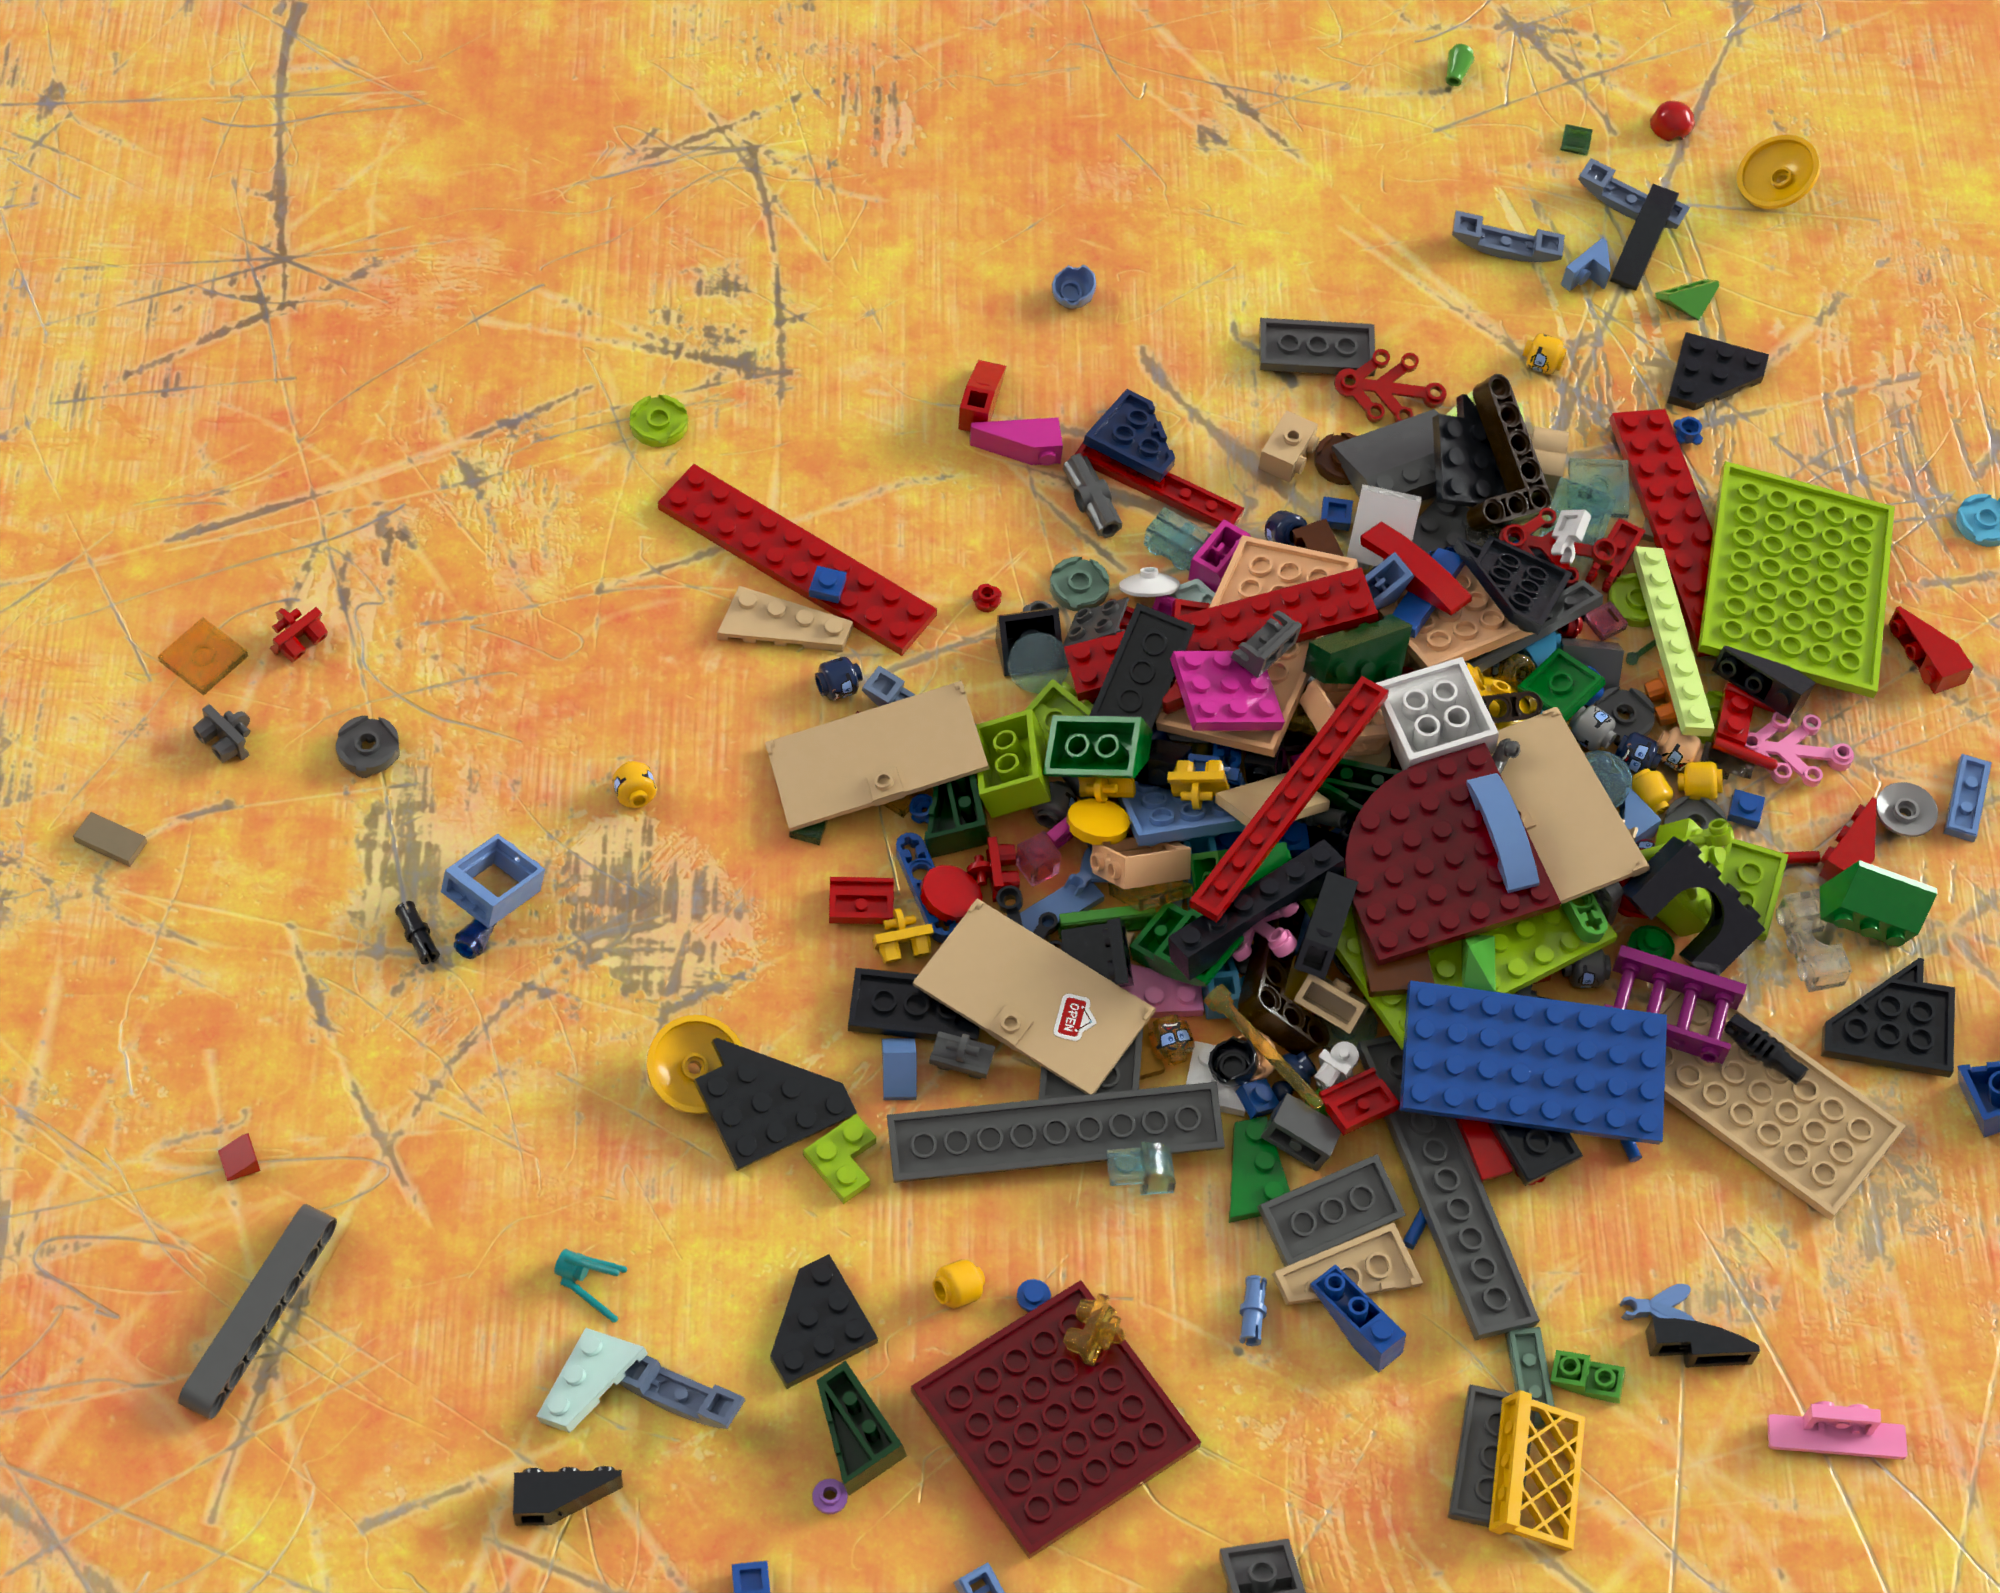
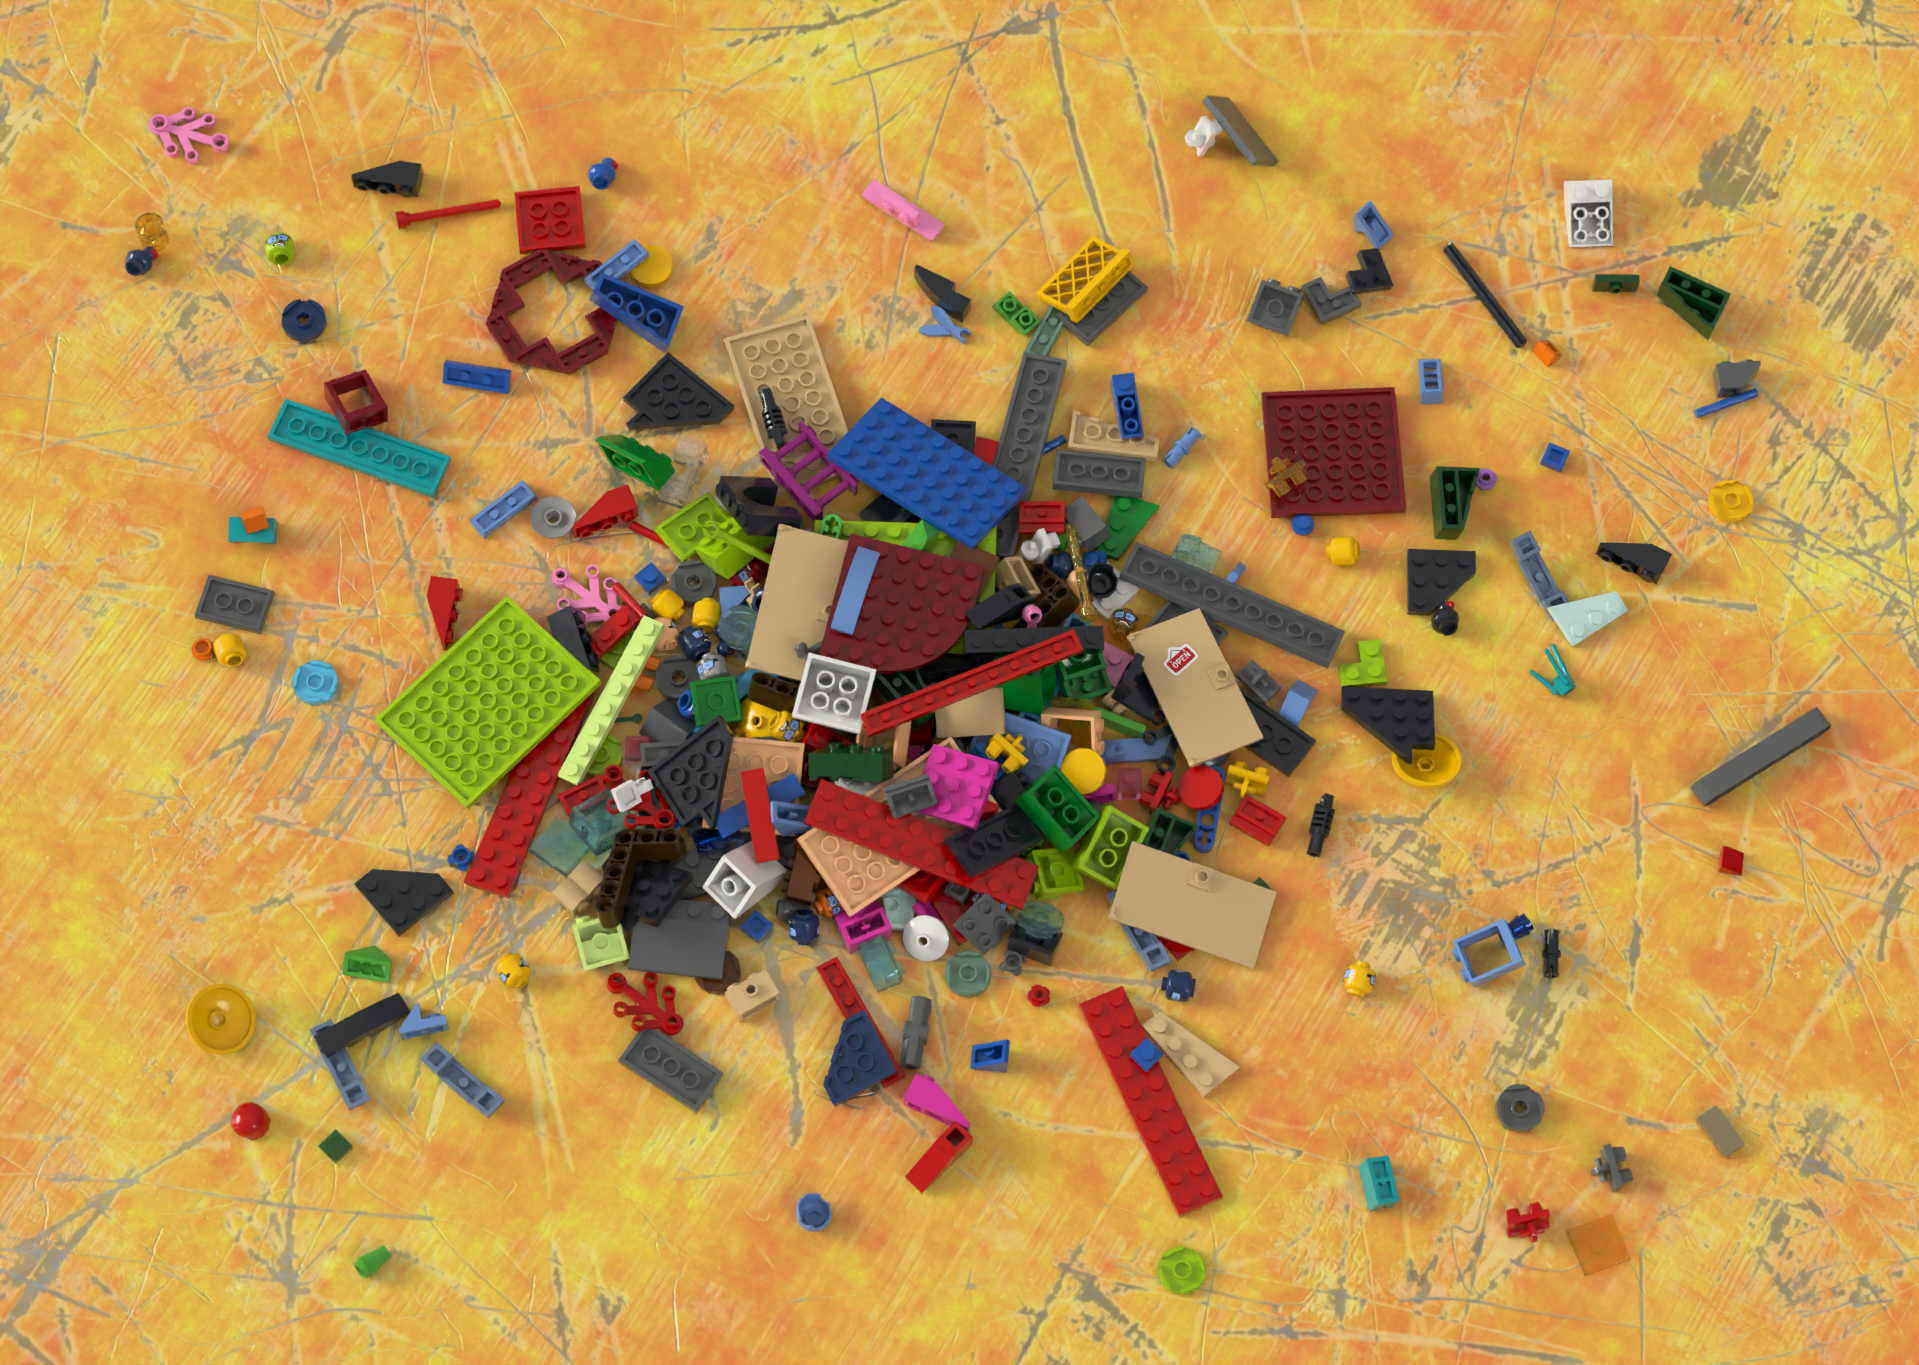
camera: 145 degrees left, 10 degrees up
none -> blue slope [970,1039,1010,1073]
none -> medium blue tile [1226,562,1246,583]
none -> black hinge [1307,793,1335,857]
none -> teal hinge [1358,1155,1400,1212]
none -> black animal [1431,601,1459,636]

